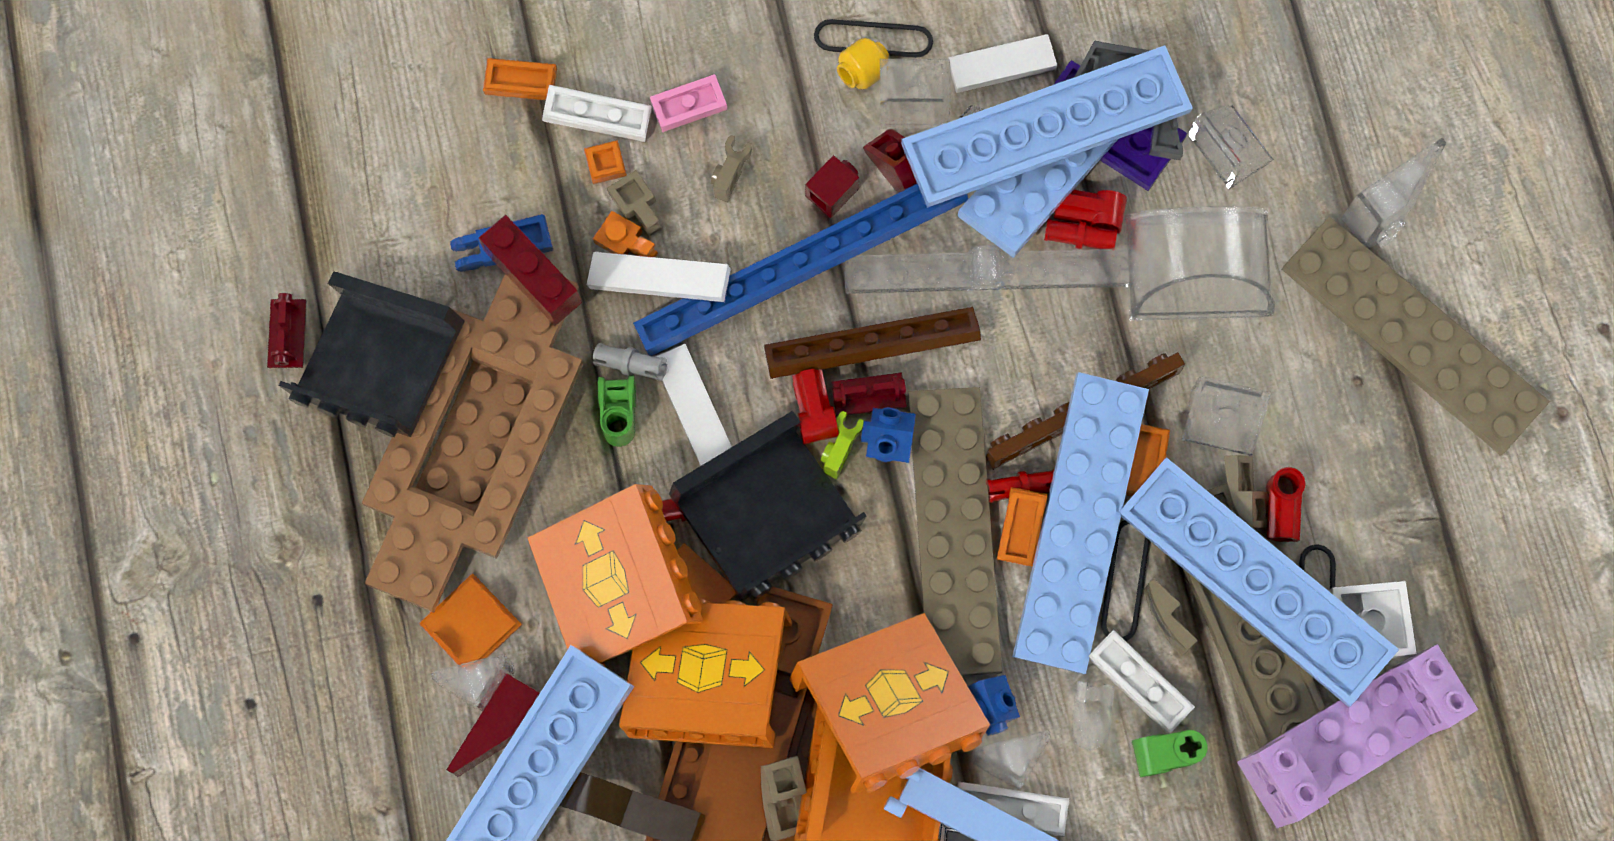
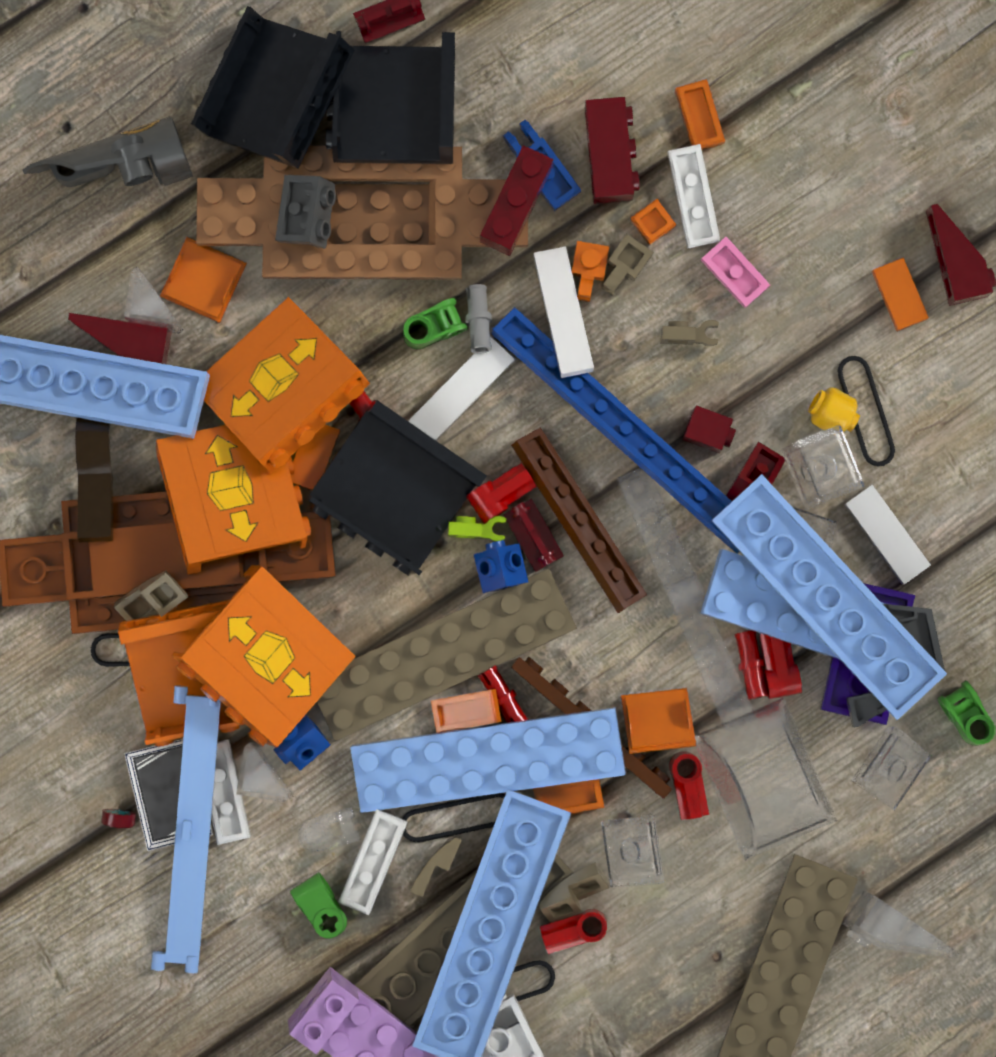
camera: 65 degrees right, 10 degrees up
none -> dark grey panel [22,116,193,187]
none -> black panel [191,6,355,169]
none -> dark grey bracket [275,175,336,249]
none -> dark red brick [584,97,640,204]
none -> orange piece [621,688,696,754]
none -> red piece [669,751,709,820]
none -> bright green piece [937,680,995,746]

